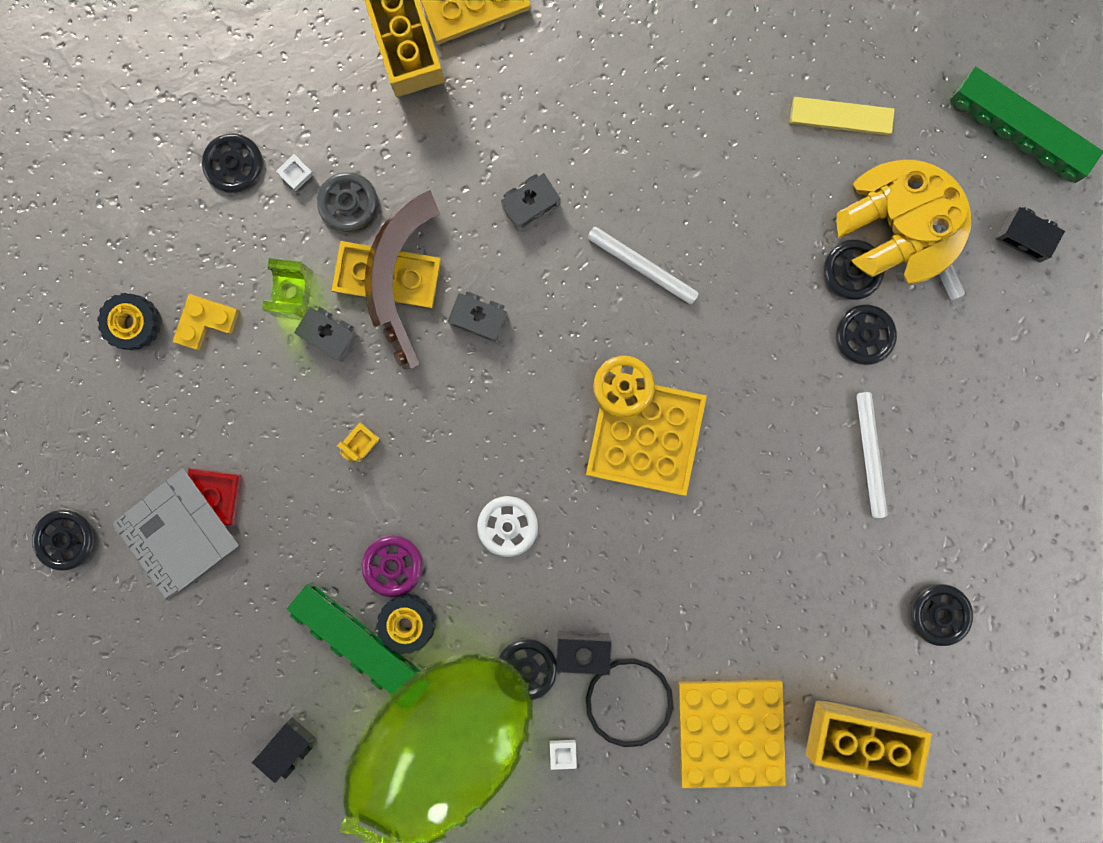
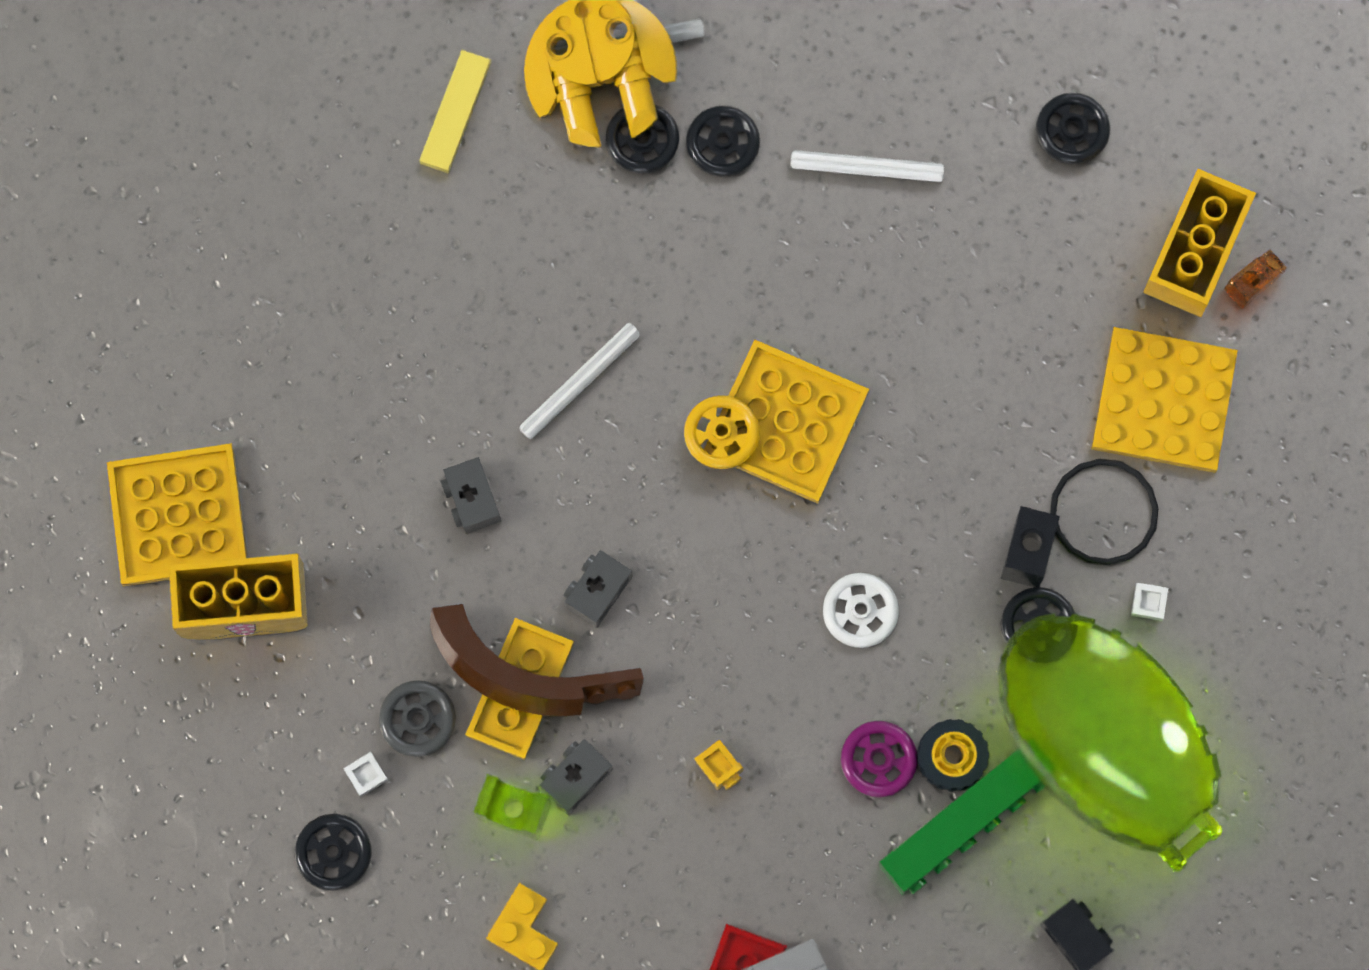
camera: 75 degrees left, 10 degrees down
none -> clear orange leg [1224,249,1287,310]

